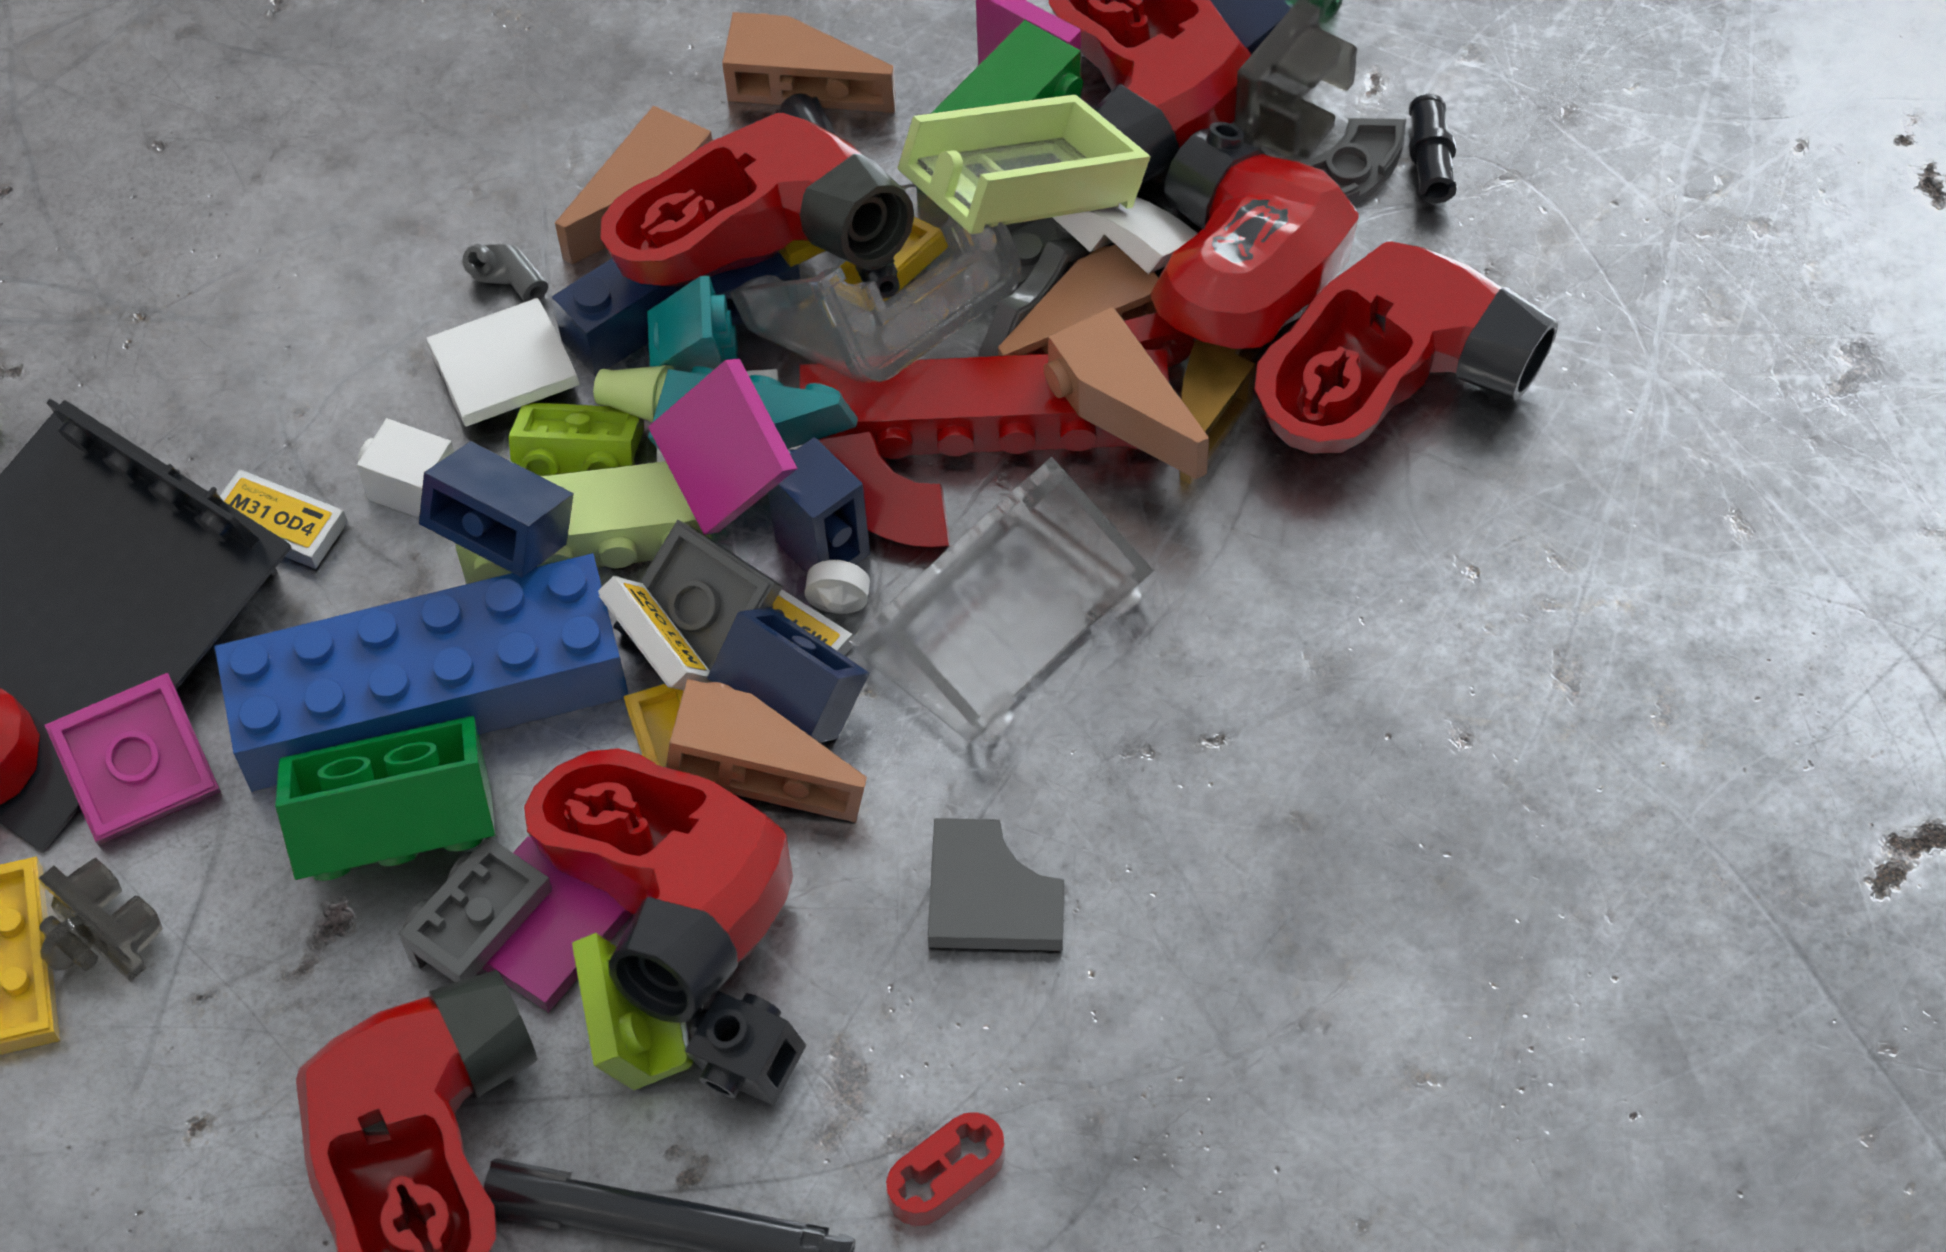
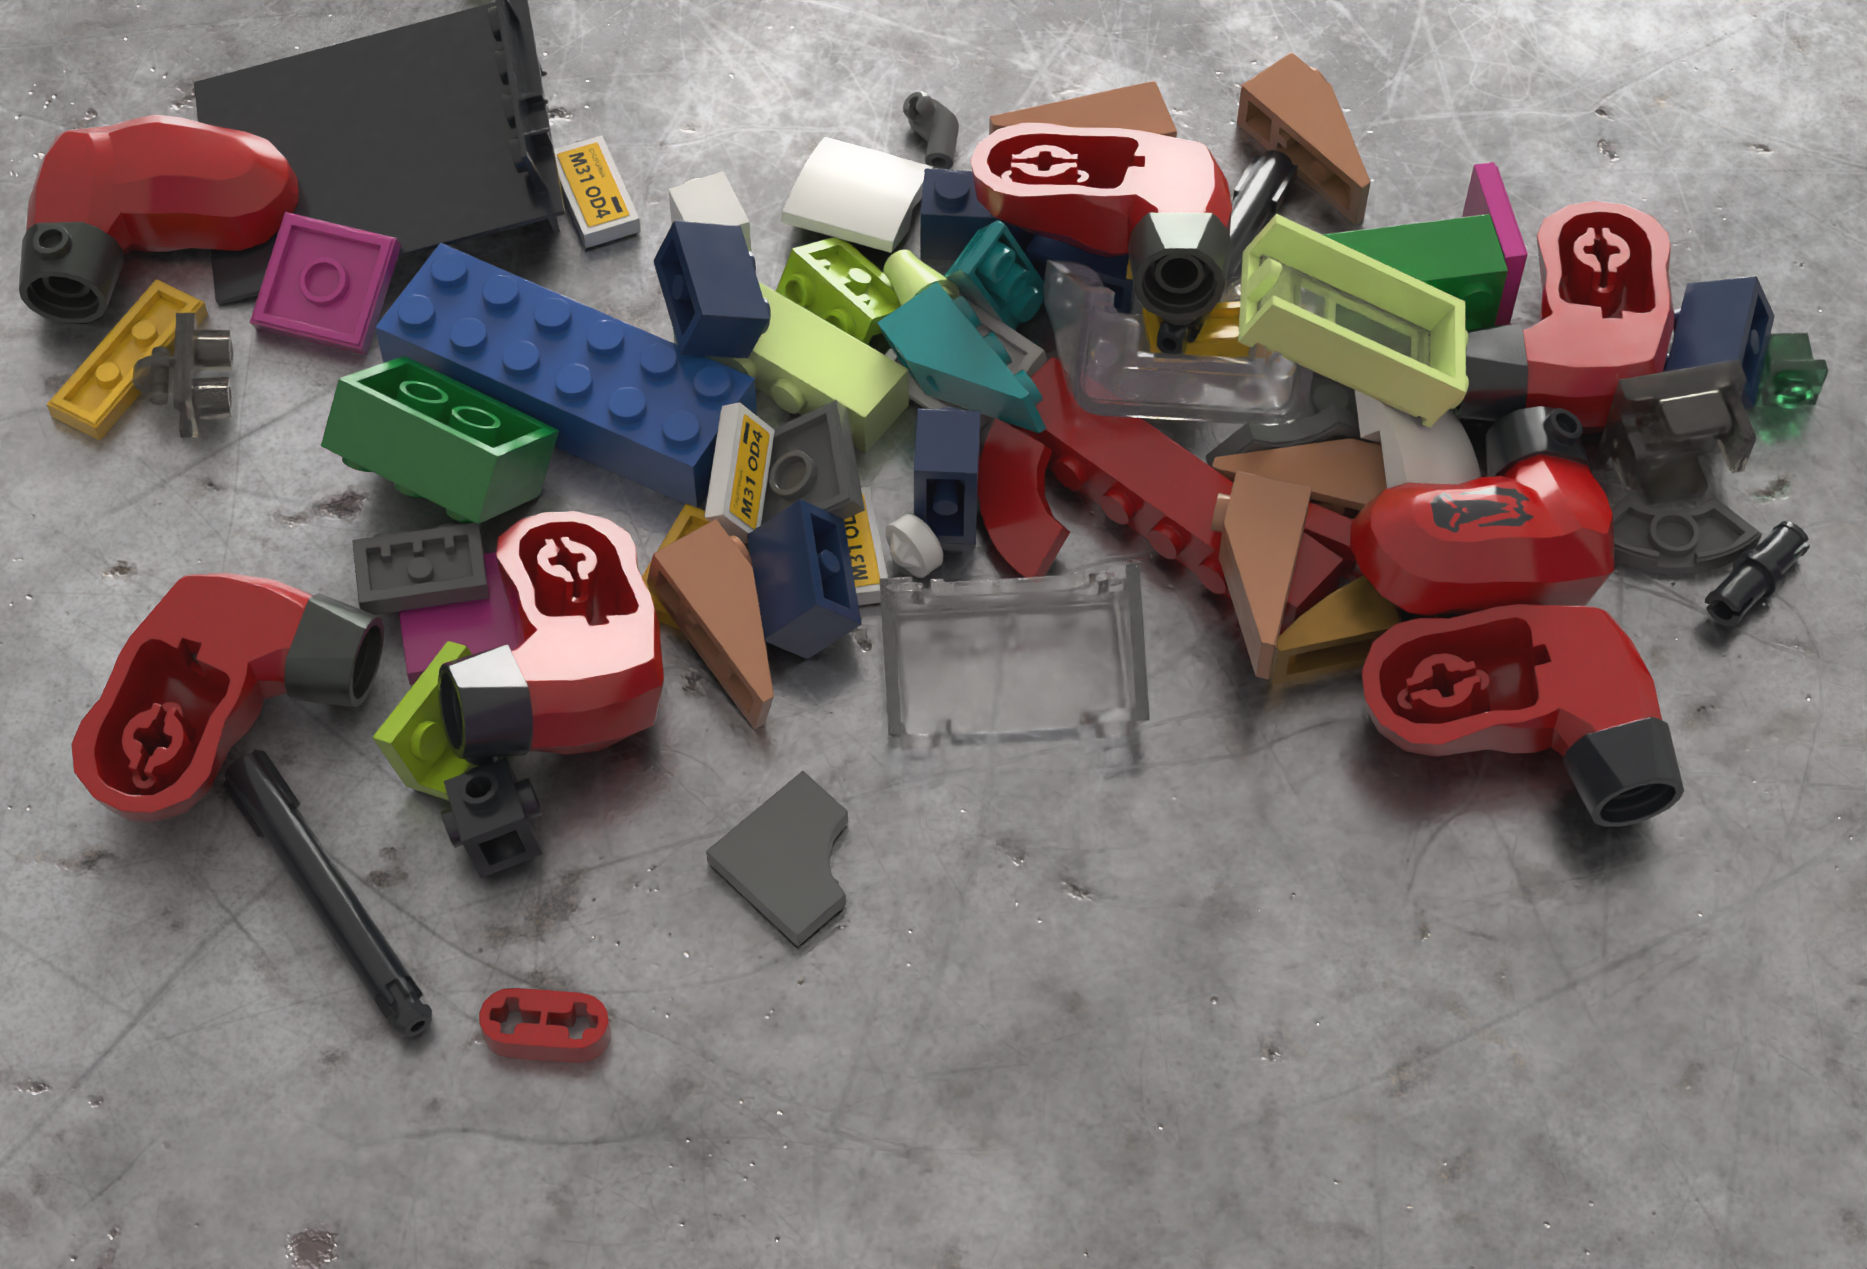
camera: 40 degrees right, 0 degrees up
dark pink tile [648,359,798,535] -> none

